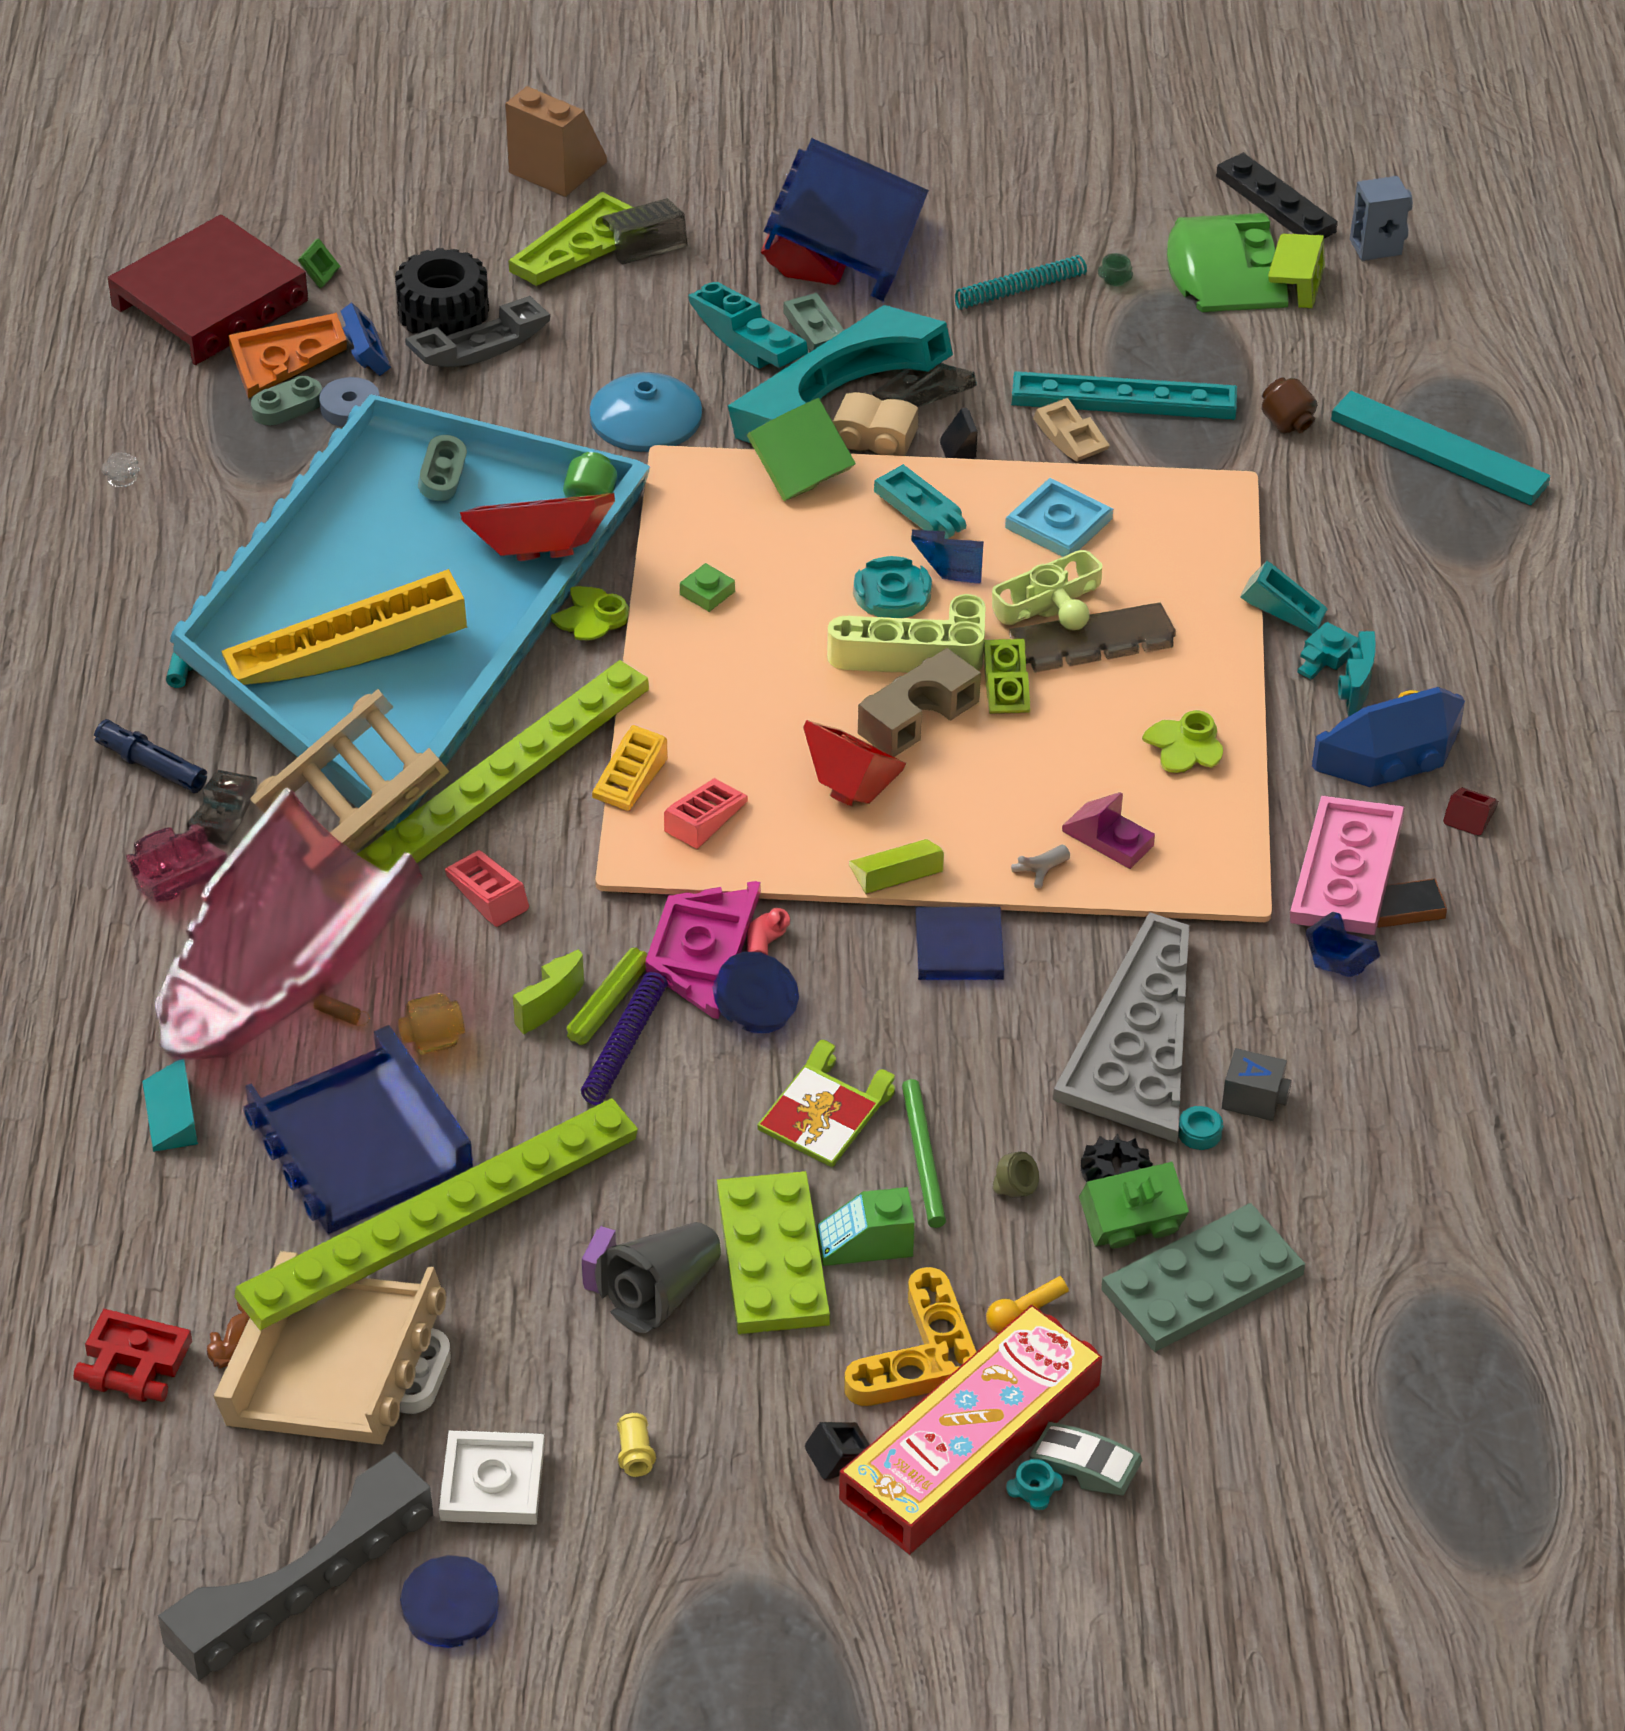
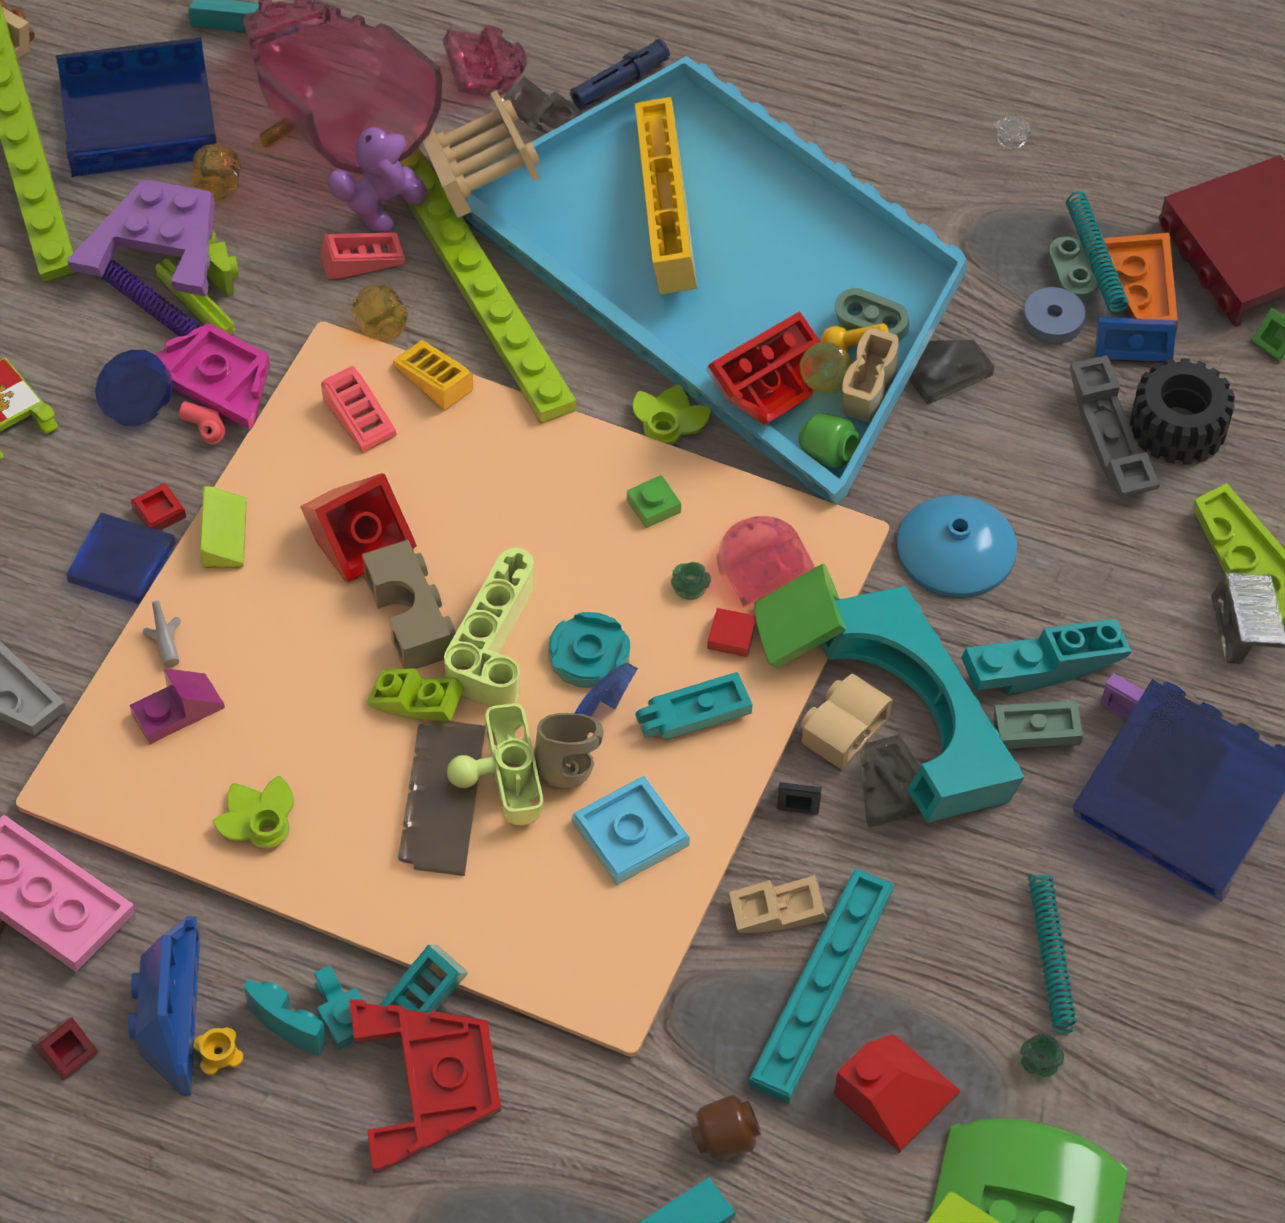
camera: 110 degrees right, 10 degrees up
none -> medium lavender wing [67,179,215,296]
none -> red tile [131,482,186,535]
none -> medium lavender animal [328,127,428,233]
none -> red wing [349,999,501,1174]
none -> clear yellow head [351,285,408,342]
none -> dark tan helmet [534,713,604,788]
none -> clear green plate [671,562,711,600]
none -> red tile [707,608,756,657]
none -> clear pink slope [717,516,815,607]
none -> clear yellow head [800,342,853,395]
none -> yellow bar [820,323,889,357]
none -> red slope [834,1034,960,1152]
none -> tan brick [842,327,898,423]
none -> teal piece [1066,191,1129,312]
none -> medium lavender tile [1100,673,1149,725]

